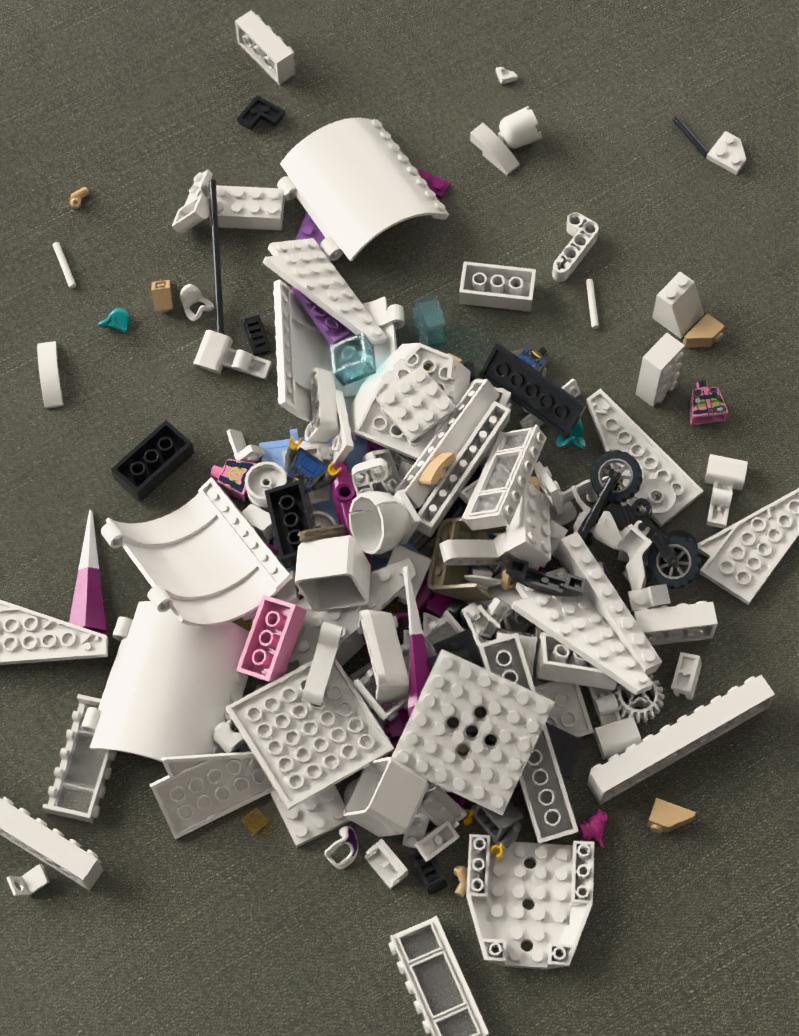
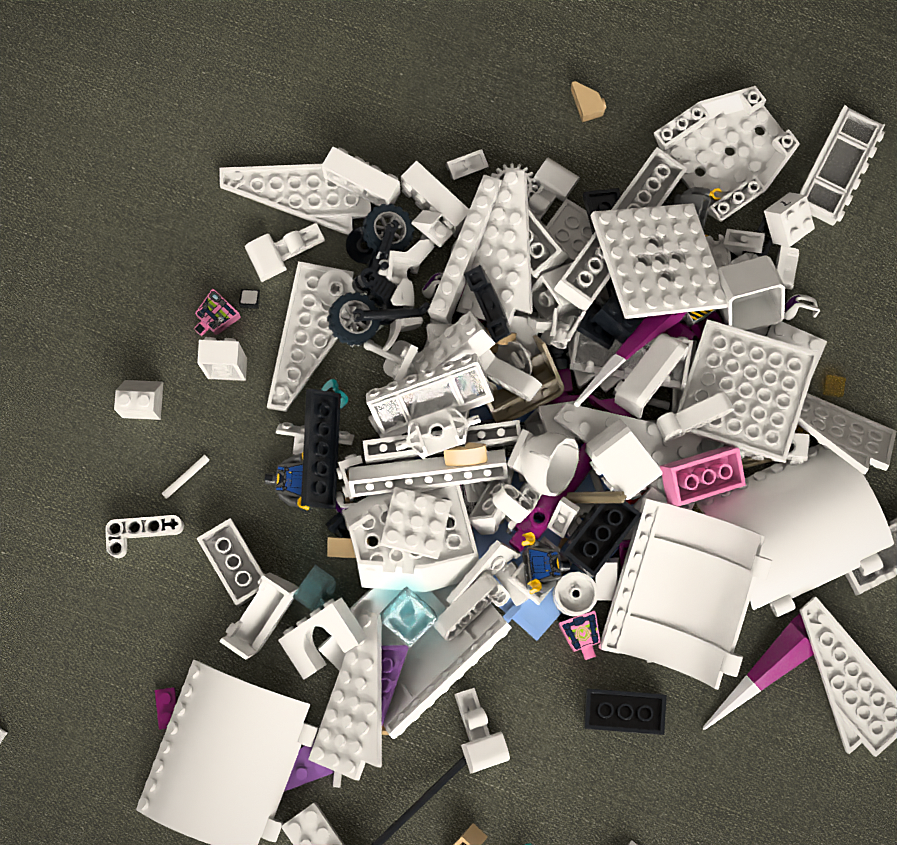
camera: 130 degrees left, 15 degrees up
white piece [180,284,215,321] -> none
white bracket [227,429,265,463] -> none
black slope [242,315,272,356] -> none
tan arm [453,866,468,898] -> none
white slope [470,123,520,176] -> none
white cylinder [497,106,542,149] -> none
dark pink animal [578,809,608,849] -> none
white brick [587,675,775,805] -> none
tan slope [683,313,725,348] -> none
none -> white windscreen [220,573,300,660]
none -> slope [239,289,260,309]
none -> white arch [278,598,368,680]
none -> white brick [322,147,401,206]
none -> white plate [395,406,481,459]
none -> white slope [547,497,580,538]
none -> white brick [764,192,815,247]

